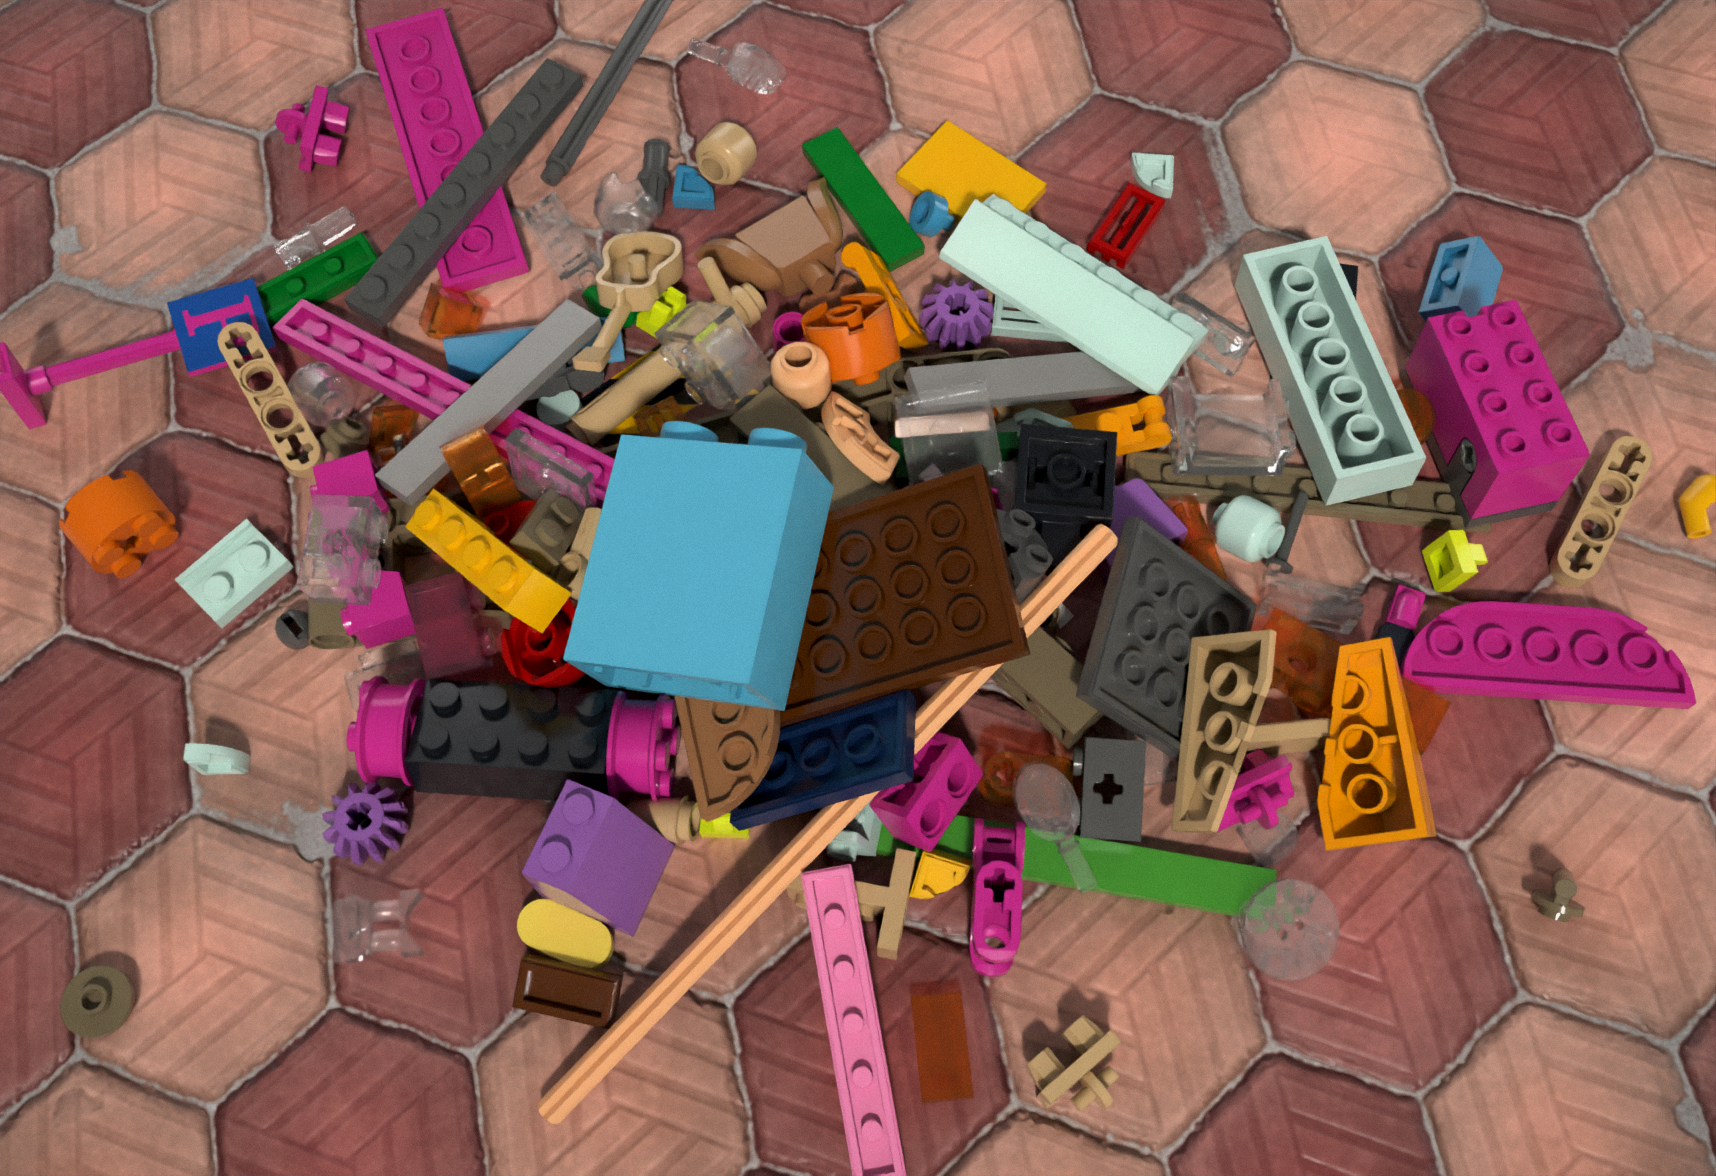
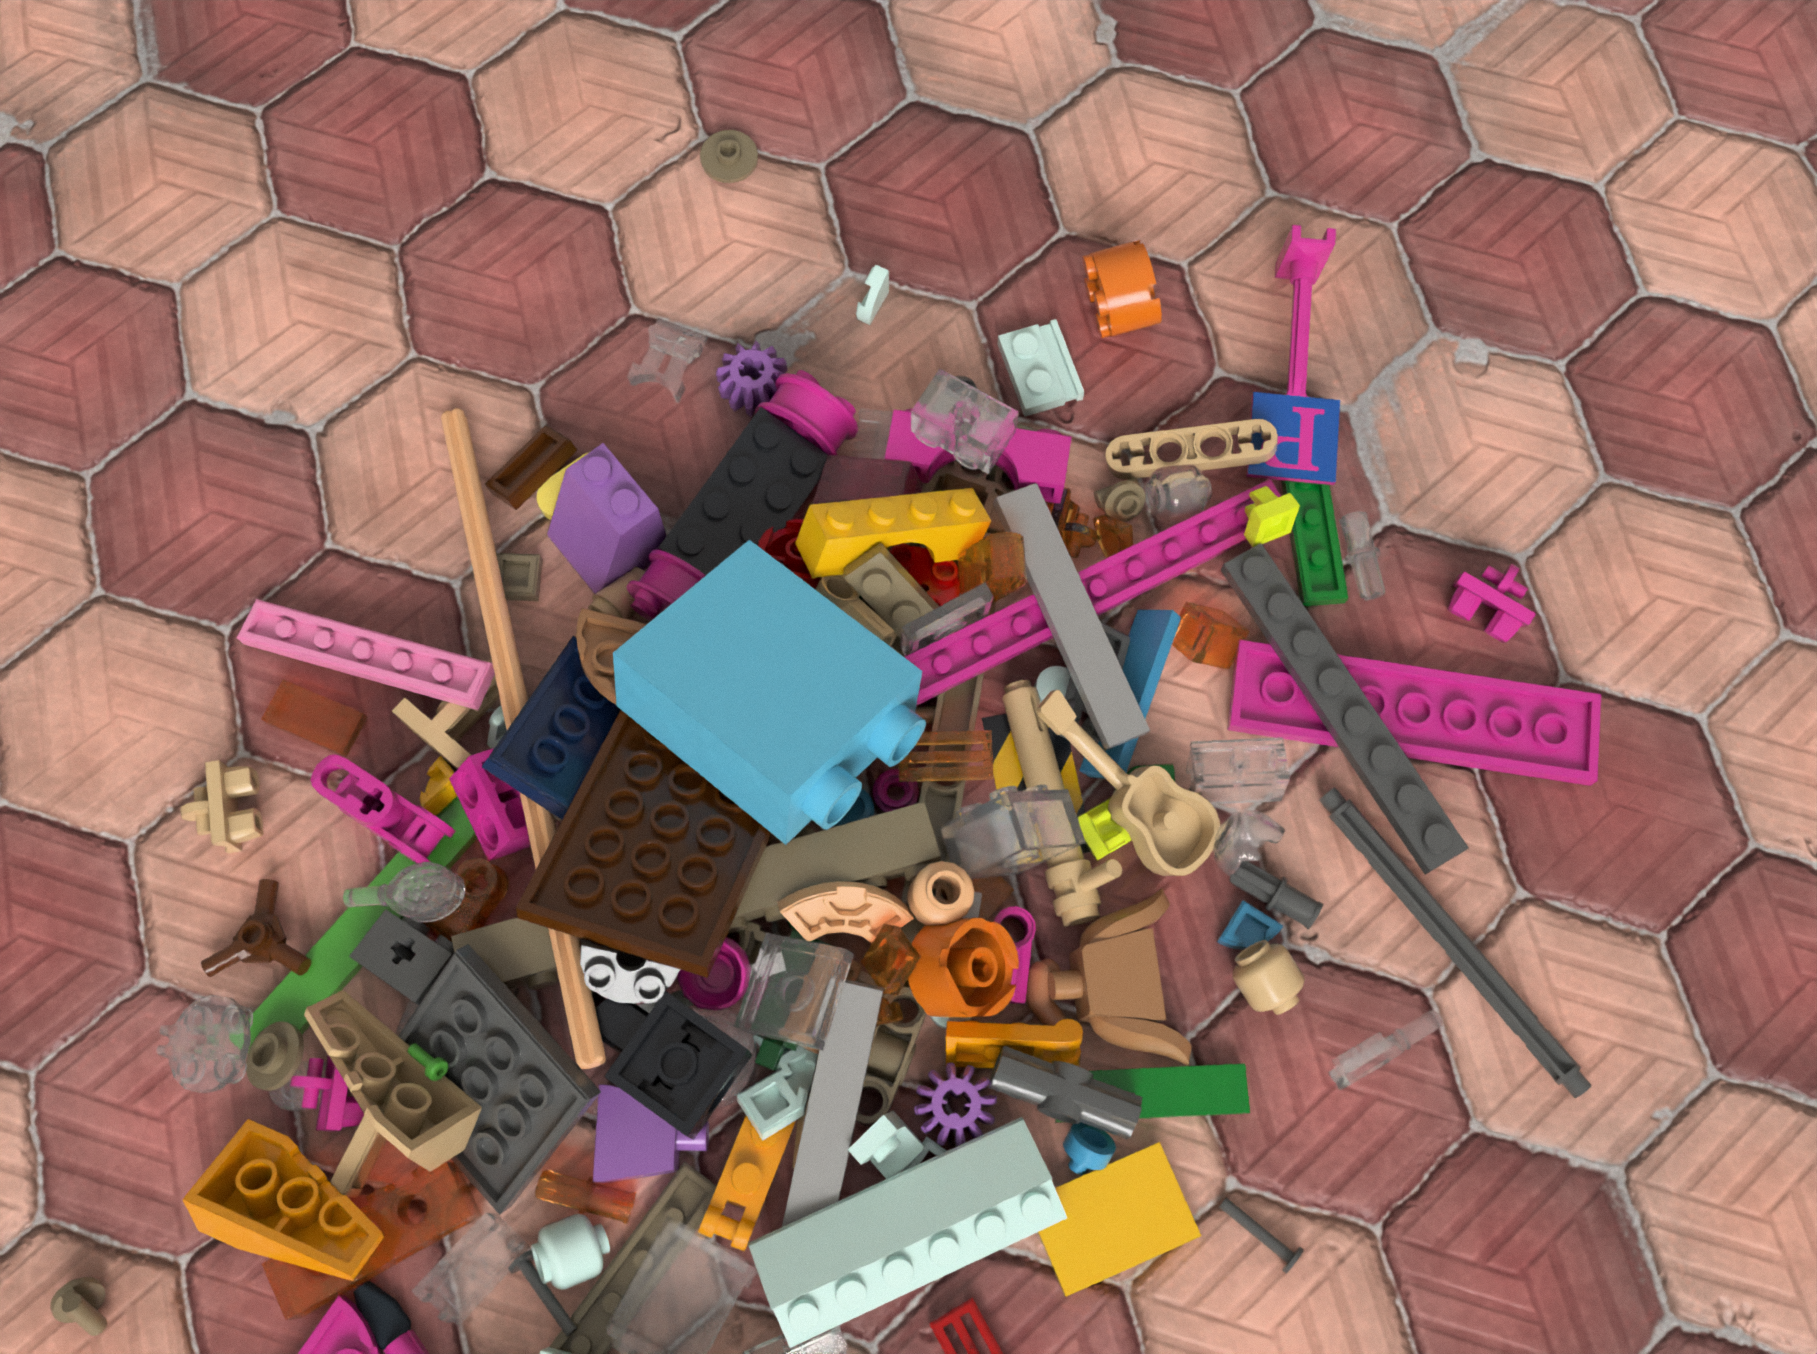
camera: 115 degrees right, 5 degrees up
none -> reddish brown piece [201,879,311,977]
none -> dark tan piece [246,1021,304,1091]
none -> bright green piece [407,1043,449,1081]
none -> dark tan tile [496,553,543,601]
none -> light aqua bracket [848,1111,925,1179]
none -> clear orange tile [861,924,921,995]
none -> dark grey piece [988,1046,1143,1139]
none -> dark grey pin [1219,1197,1304,1273]
none -> neon yellow tile [1244,486,1300,547]

